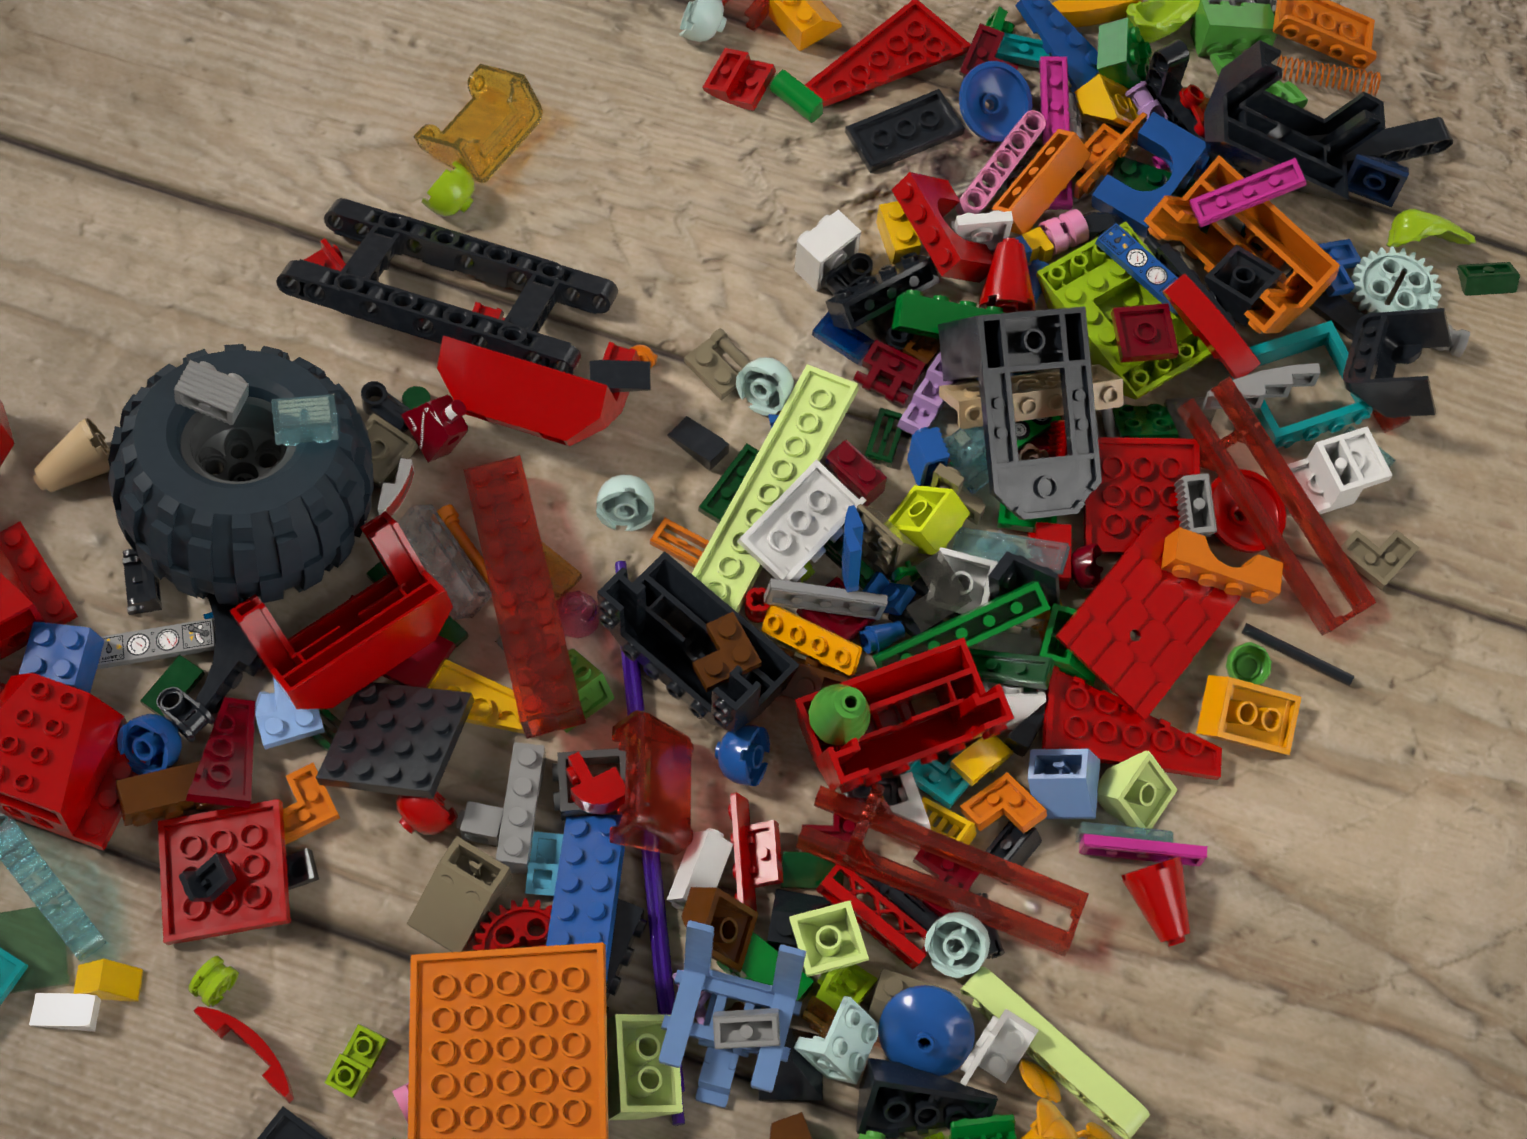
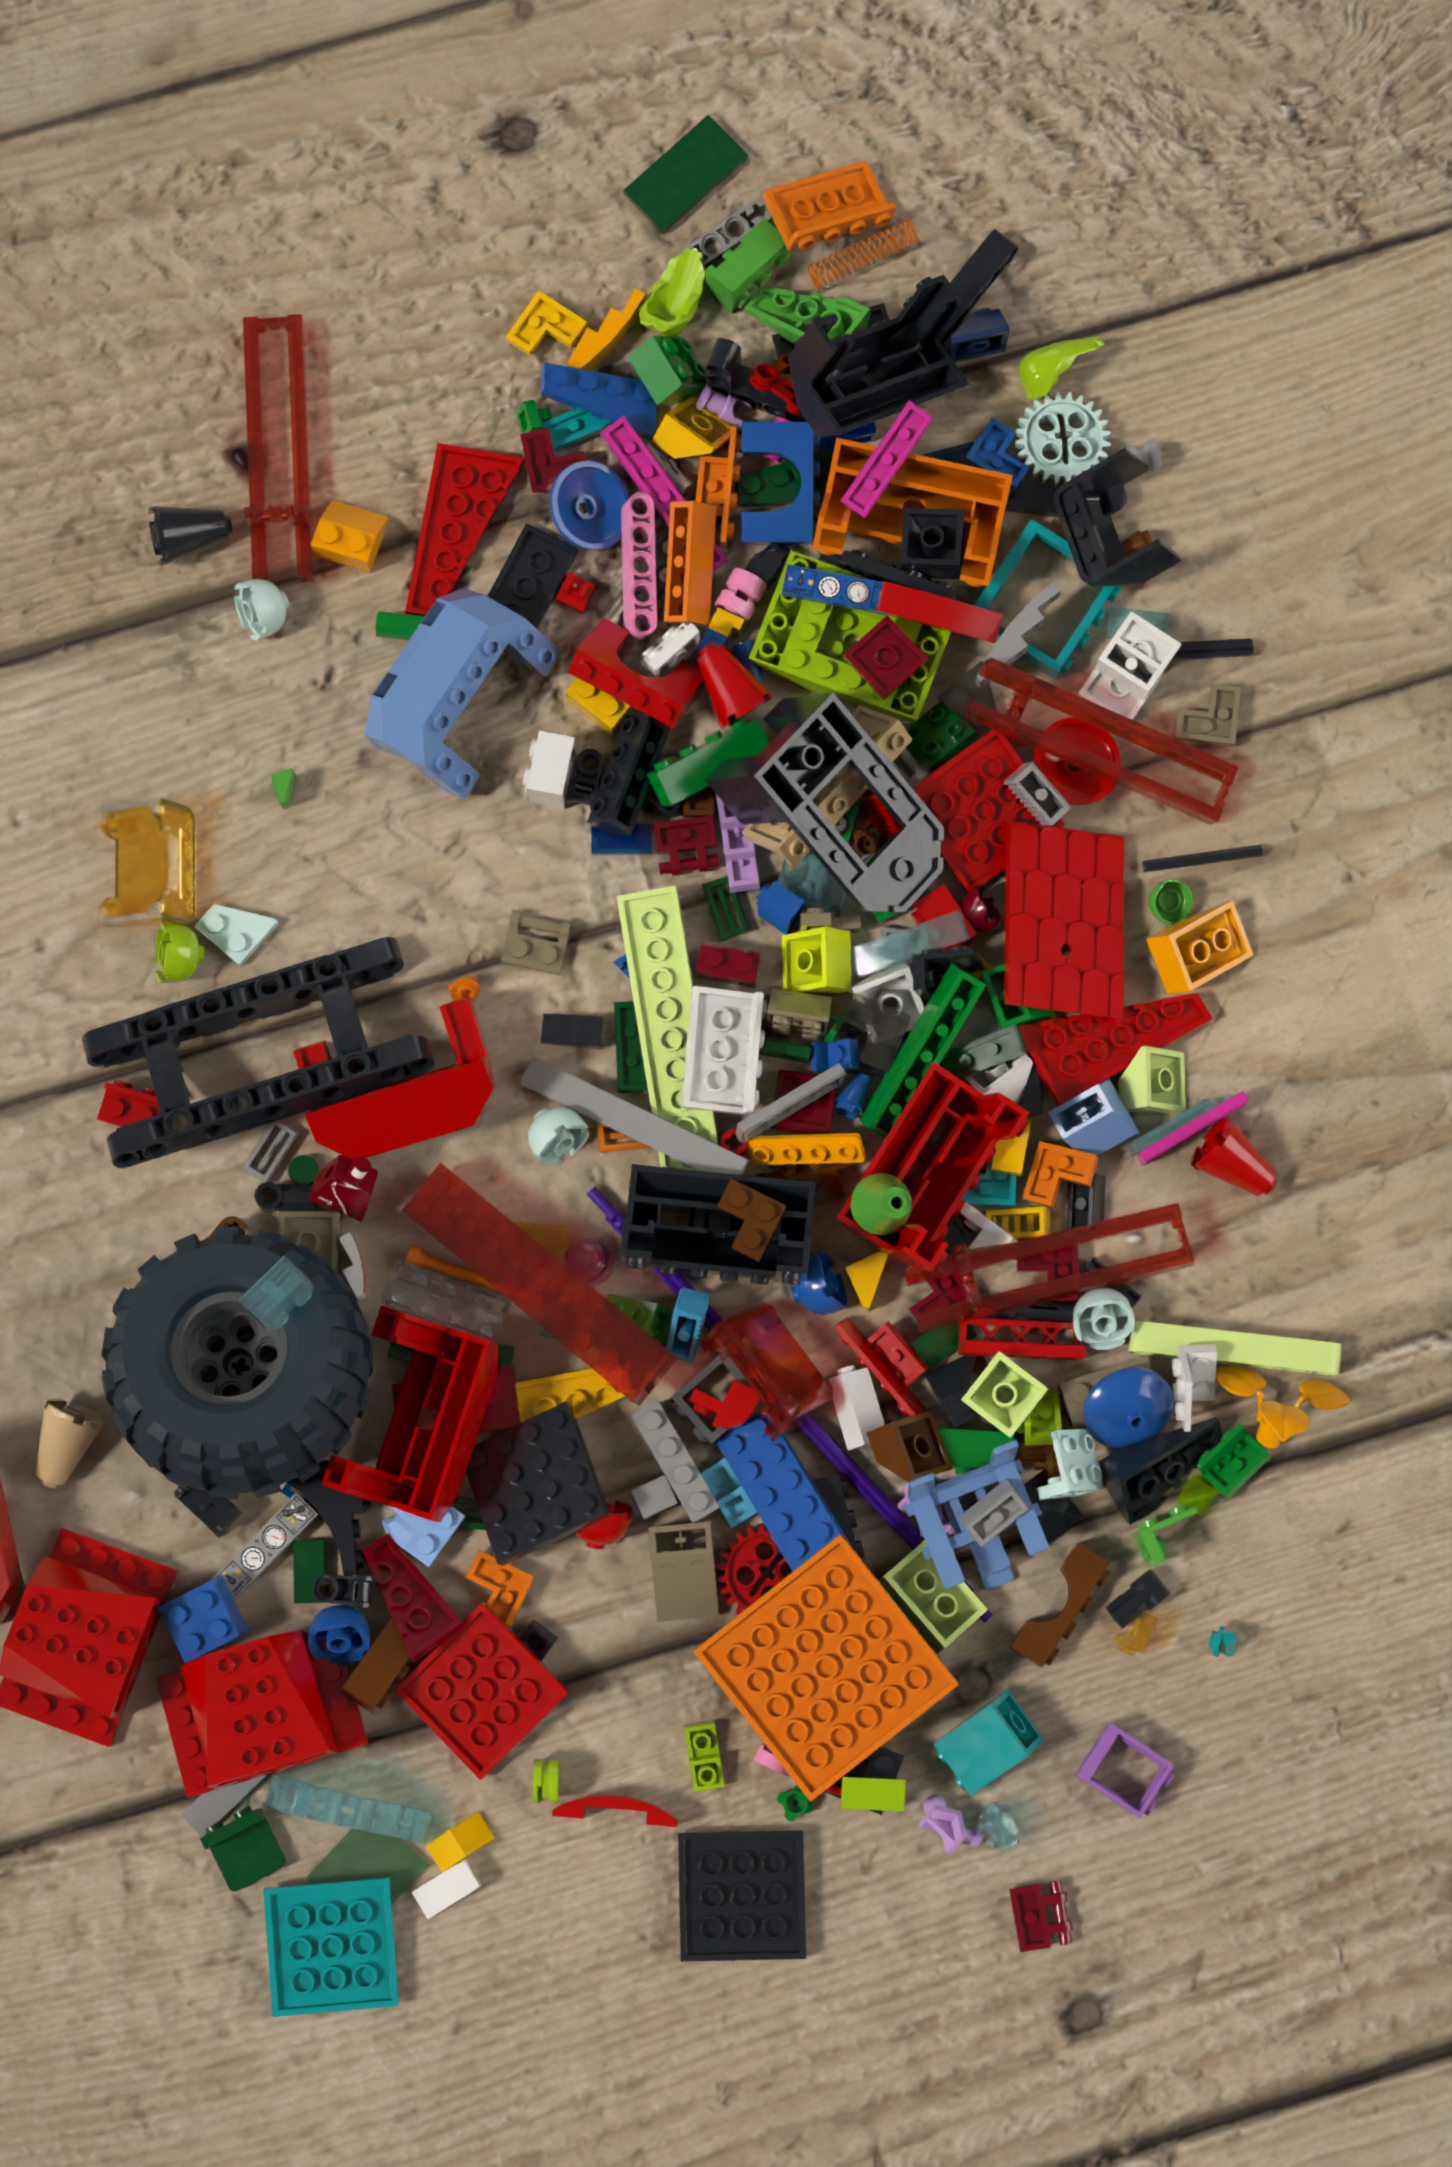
camera: 30 degrees left, 15 degrees up
light grey brick [174,360,249,425] -> none
black bracket [179,853,237,902] -> none
black slope [589,360,651,393] -> none
red slope [702,48,776,111] -> none
light aqua cylinder [736,357,794,416] -> none
blue slope [842,505,864,593] -> none
orange arch [1161,527,1283,604] -> none
dark green slope [1457,262,1520,296] -> none
none -> light aqua wing [194,904,279,967]
none -> light grey tile [241,1120,300,1183]
none -> bright green slope [271,768,296,809]
none -> medium blue wedge [365,588,563,799]
none -> light grey tile [520,1056,749,1175]
none -> red tile [556,572,596,614]
none -> dark azure brick [664,1288,710,1363]
none -> yellow slope [844,1250,888,1311]
none -> black axle [1172,638,1254,660]

